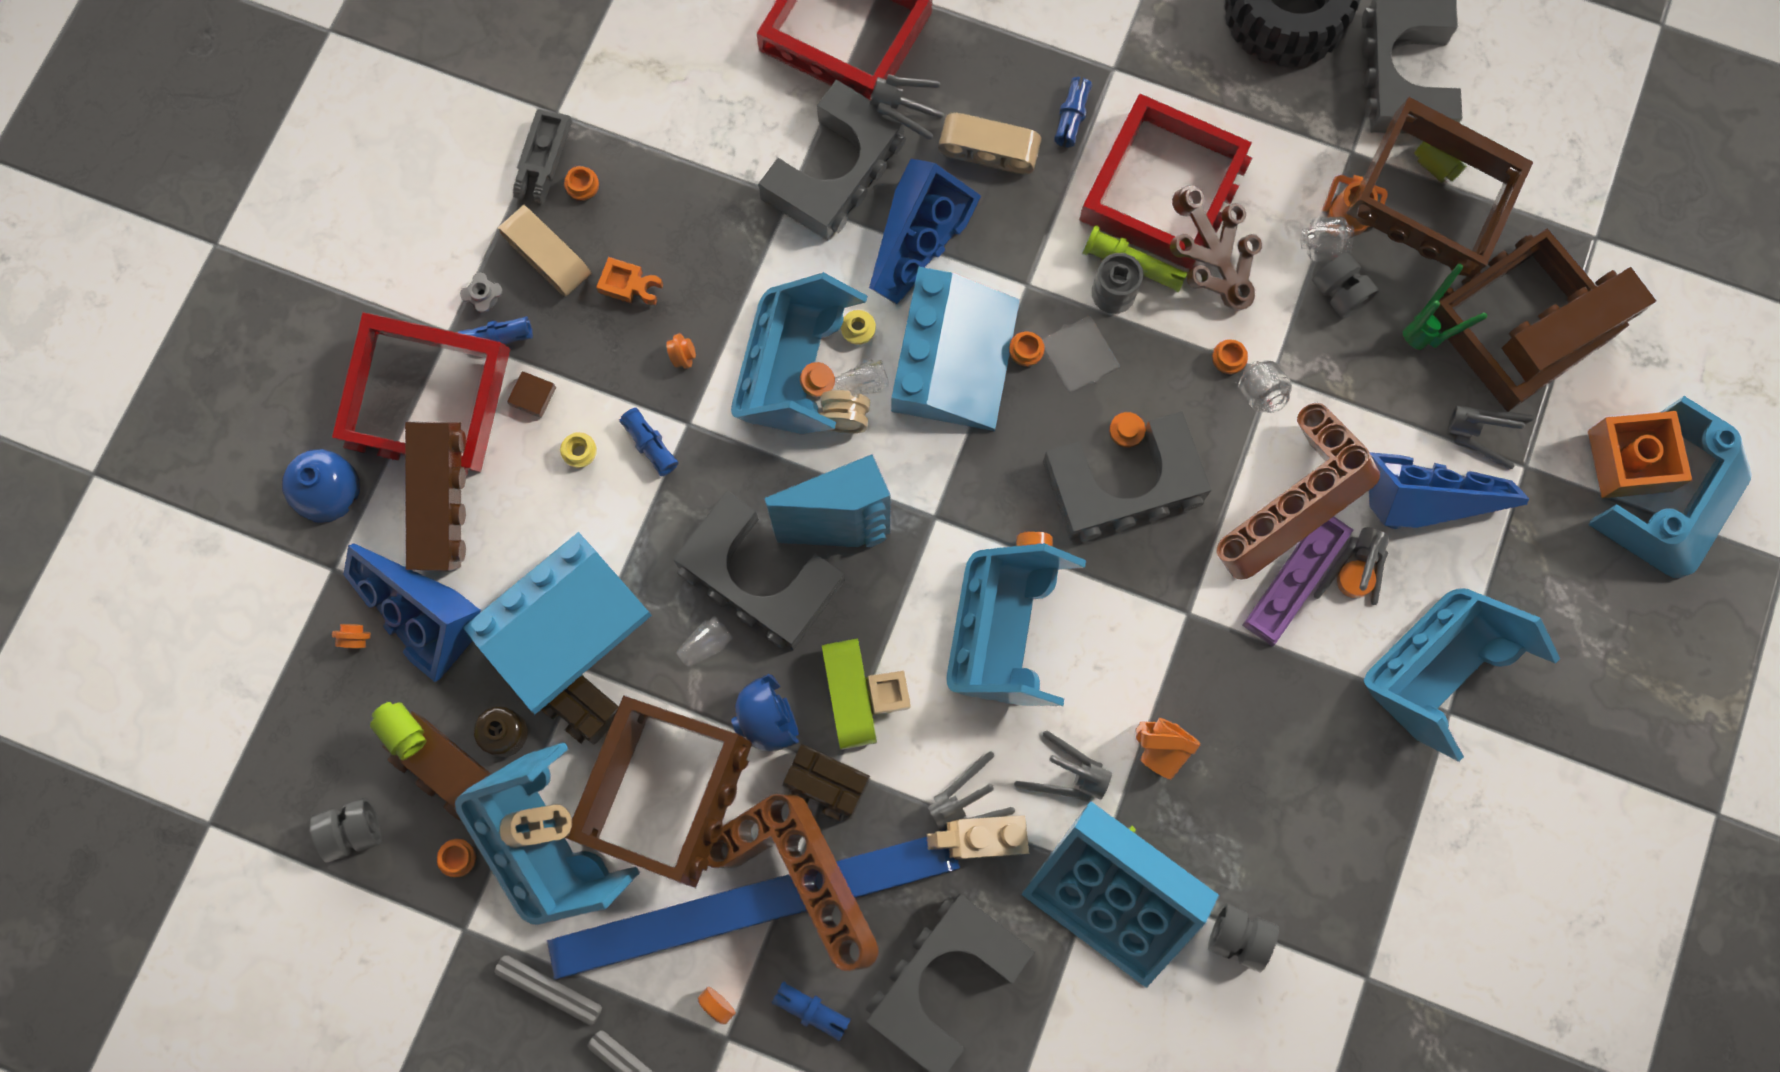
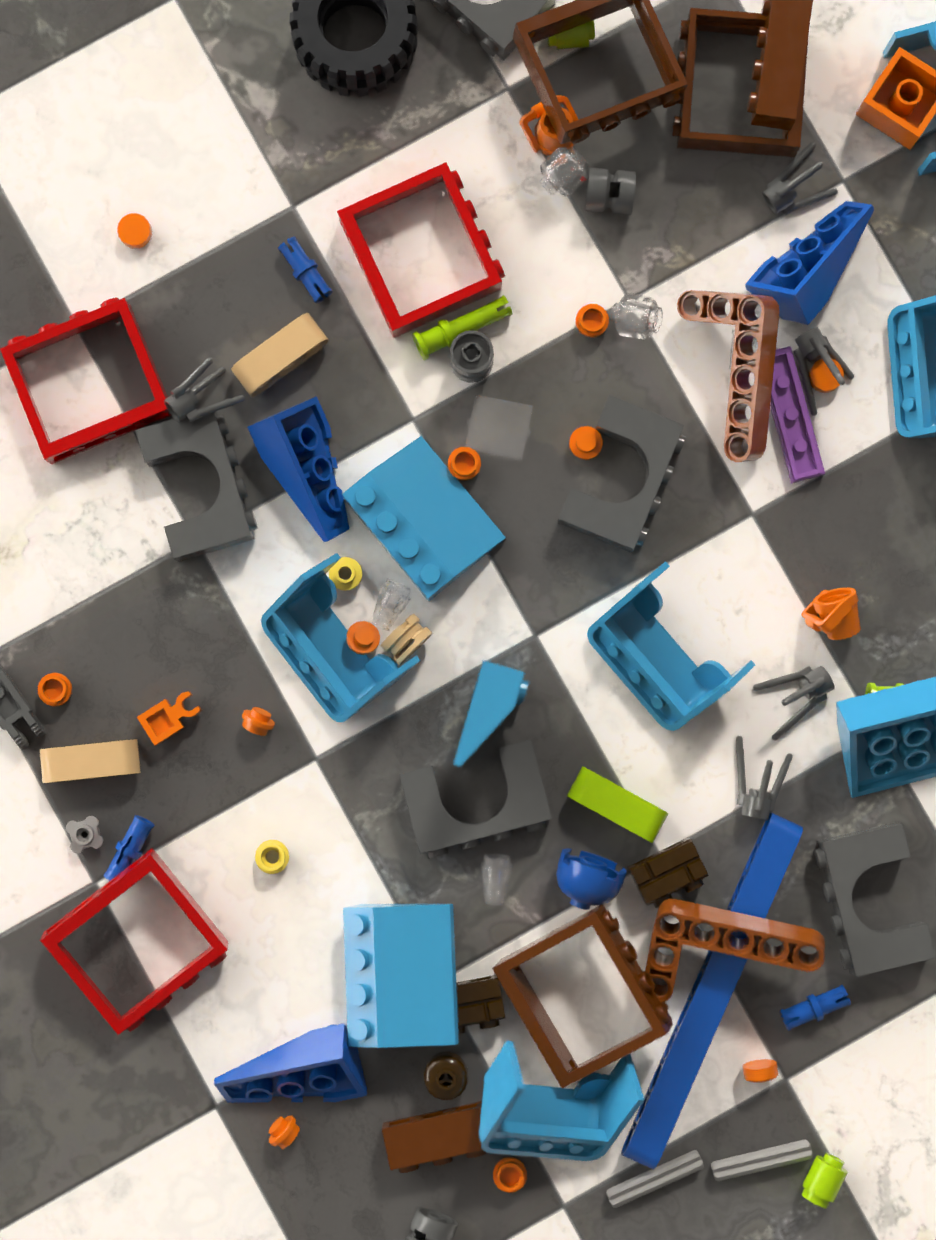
camera: 50 degrees left, 10 degrees up
blue cylinder [282,449,360,523] -> none
lime brick [370,702,427,760] -> none
reddish brown brick [405,421,466,571] -> none
tan beam [500,805,572,848] -> none
reddish brown tile [507,371,556,418] -> none
blue pin [619,407,679,476] -> none
tan tile [866,671,911,715] -> none
tan hinge [927,815,1029,860] -> none
orange tile [1016,532,1053,547] -> none
reddish brown plant [1170,185,1262,310] -> none
green plant [1403,264,1487,350] -> none

